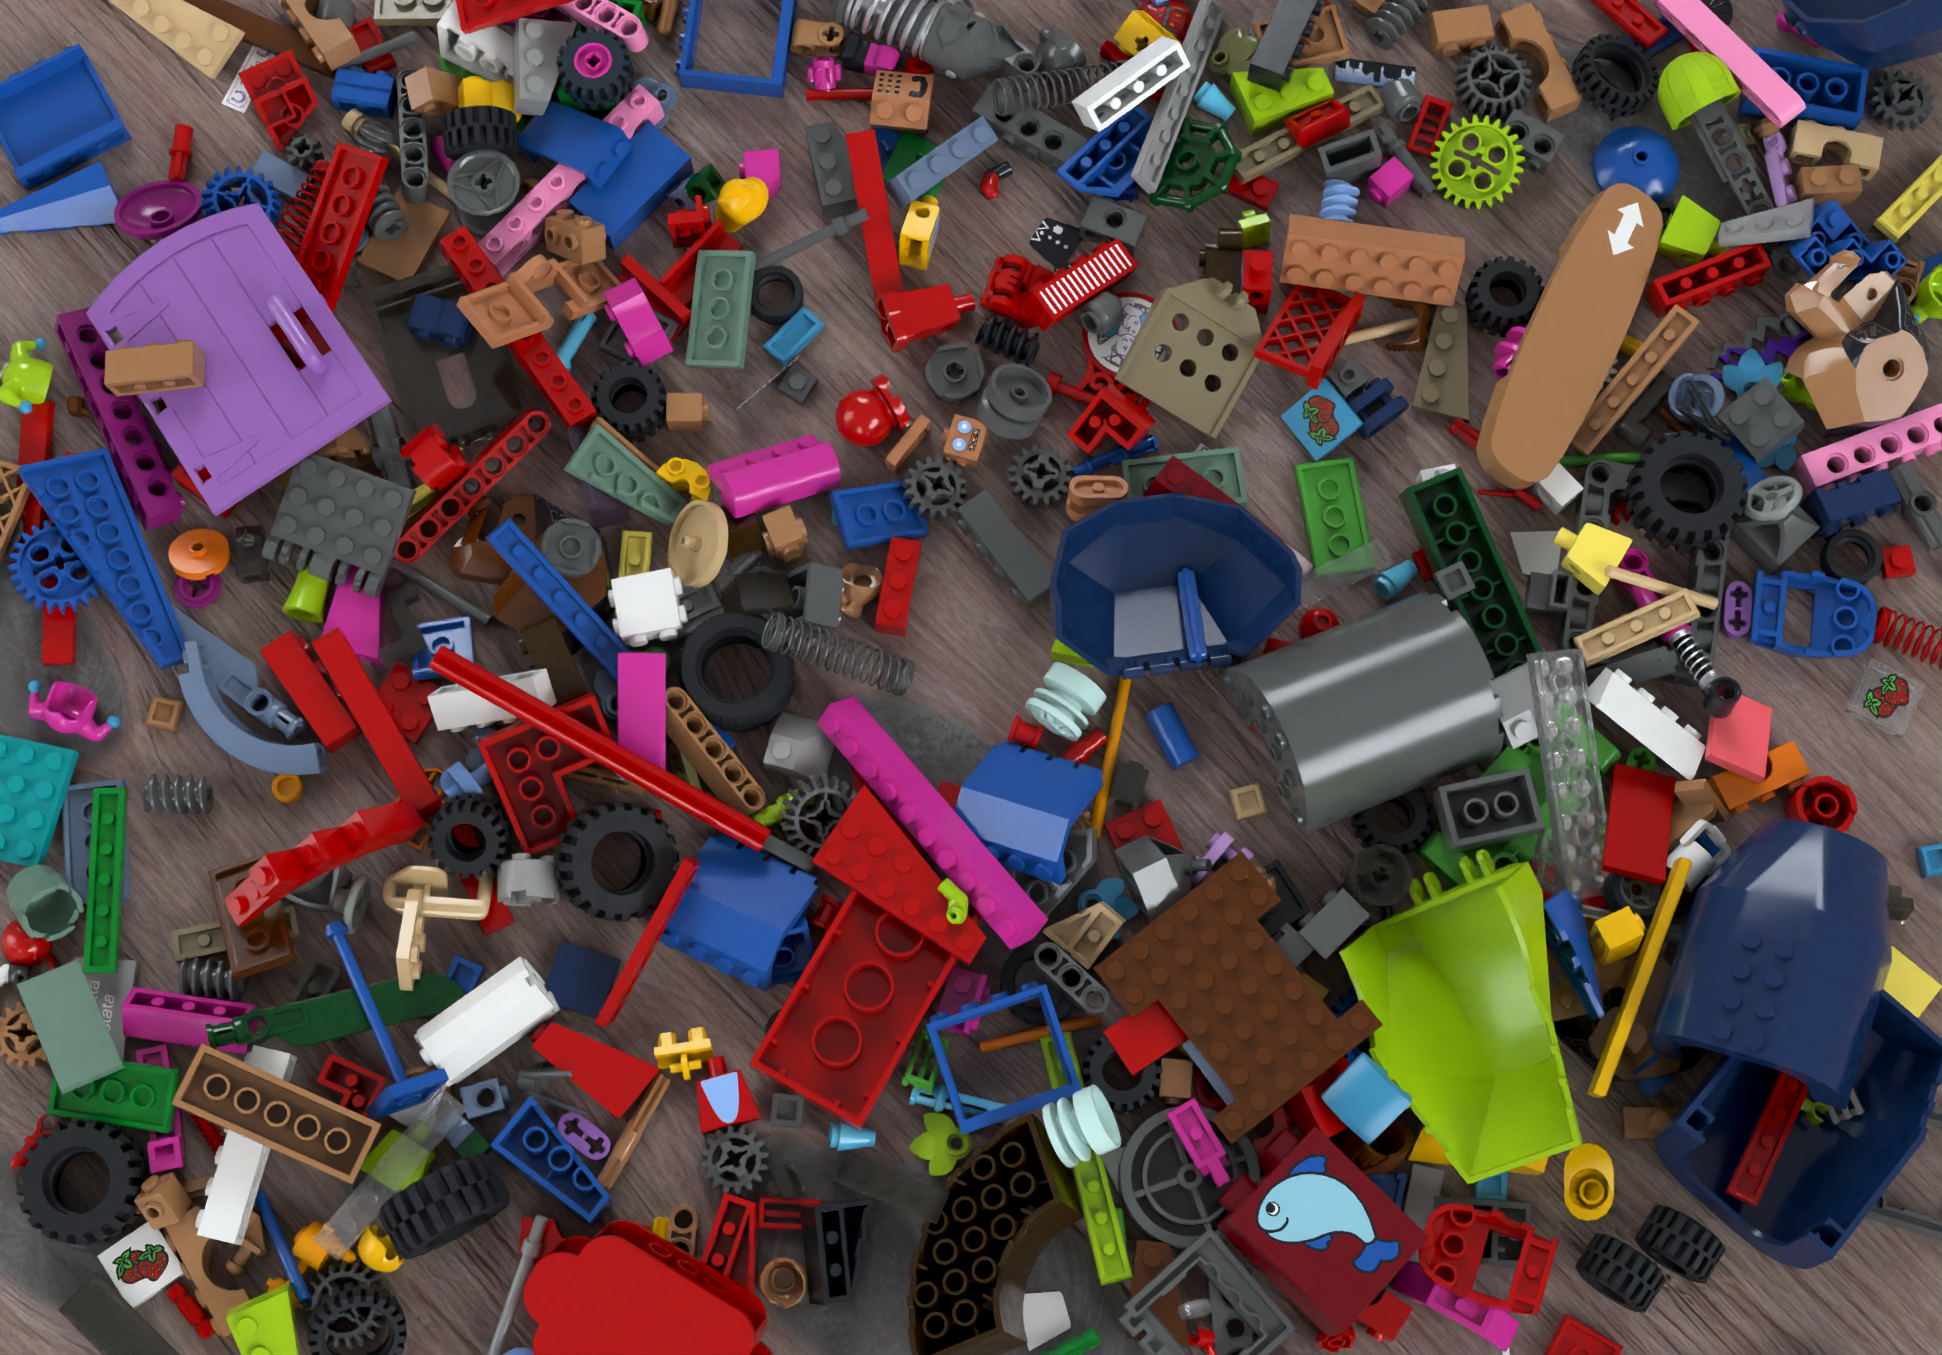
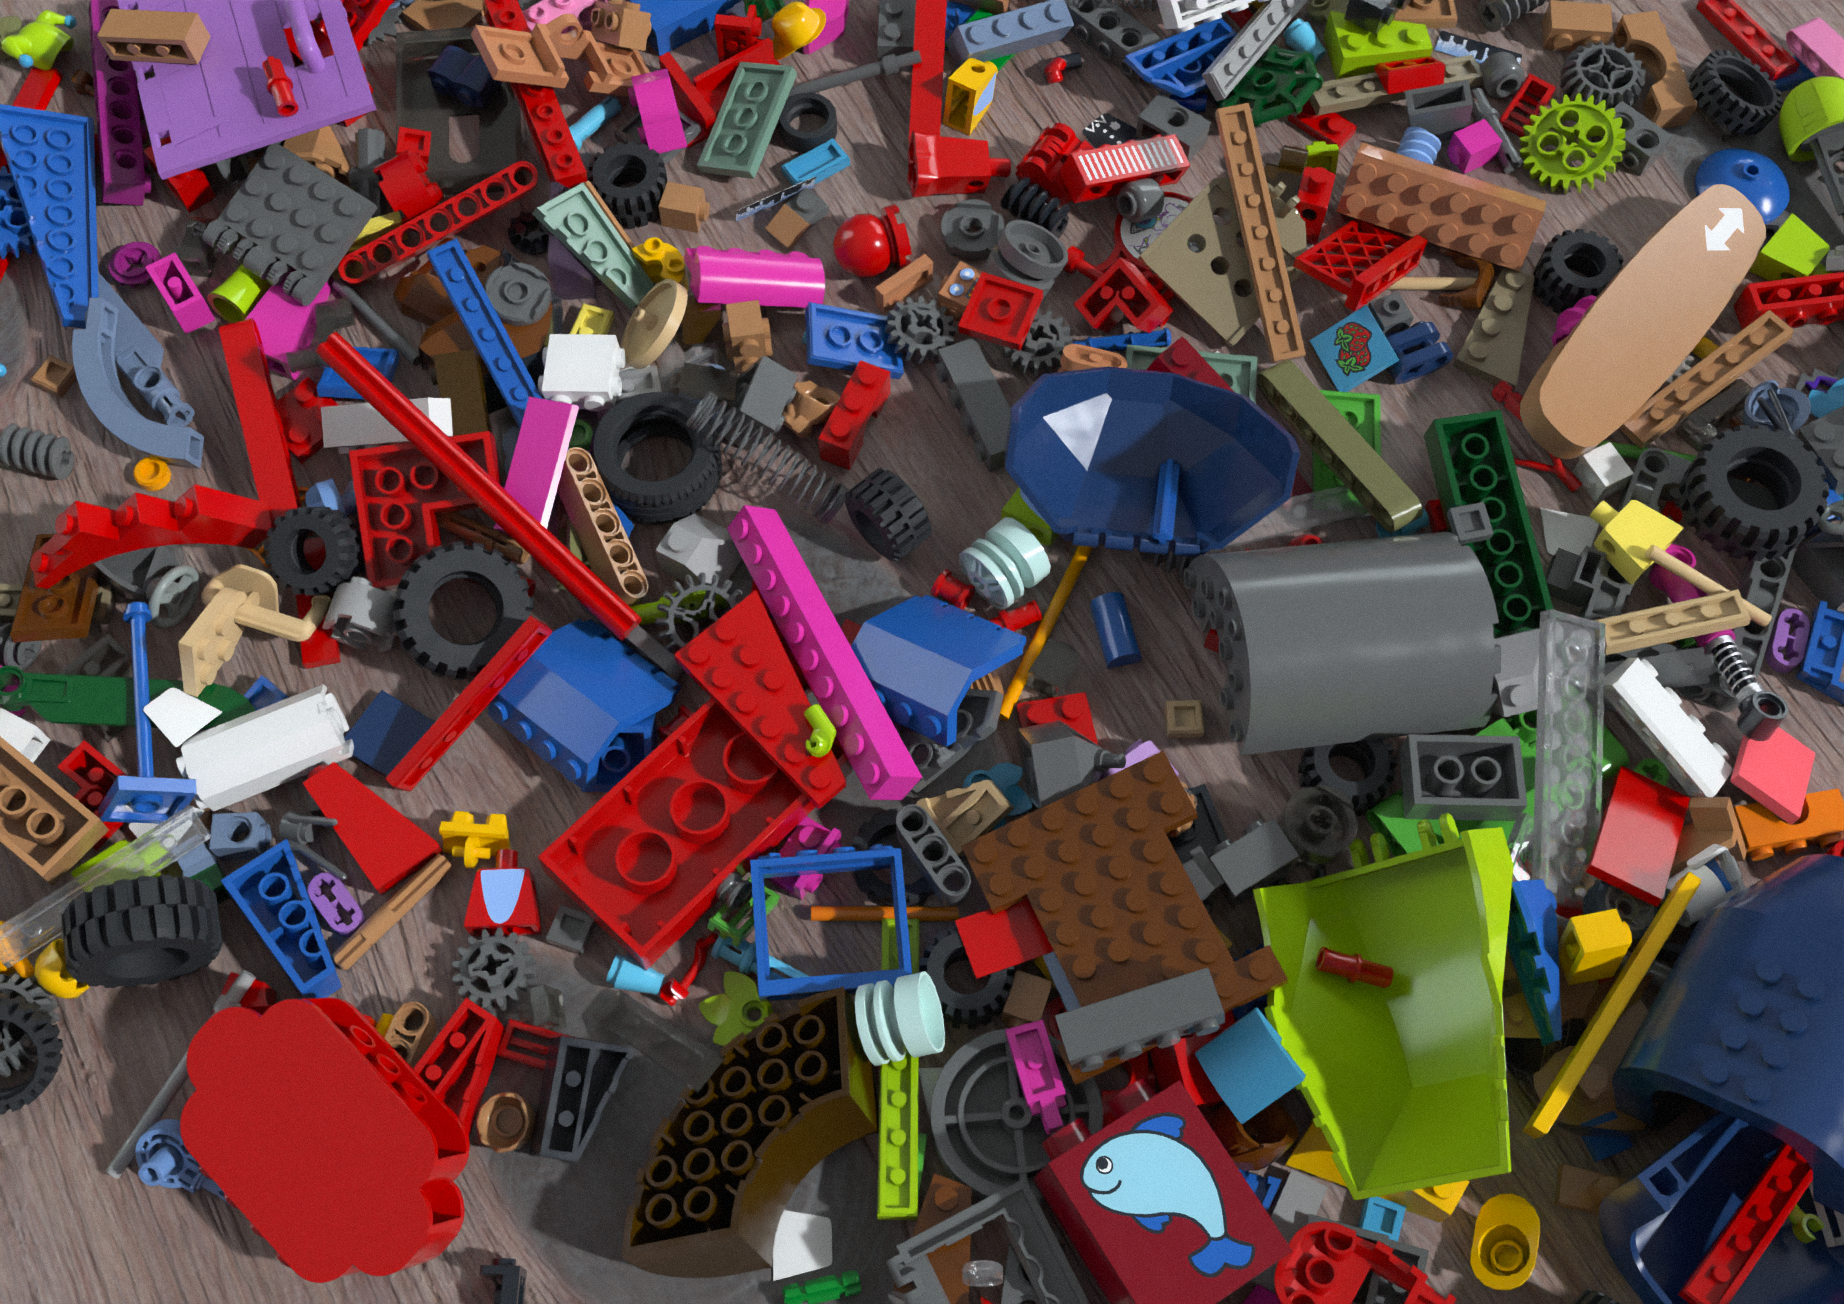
camera: 15 degrees right, 10 degrees down
orange plate [168,528,231,580] -> none
red brick [260,630,363,754] -> none
none -> white sticker [143,687,222,748]
none -> dark pink brick [145,252,215,334]
none -> red axle [262,56,299,117]
none -> red plate [396,127,432,164]
none -> black gear [507,208,557,254]
none -> red piece [658,933,718,1006]
none -> dark grey bush [716,872,752,910]
none -> medium nougat tile [765,203,810,249]
none -> black tyre [844,467,932,562]
none -> red plate [958,272,1044,351]
none -> dark grey brick [1055,967,1225,1072]
none -> medium nougat plate [1215,103,1306,364]
none -> olive beam [1257,359,1423,533]
none -> red axle [1316,947,1394,988]

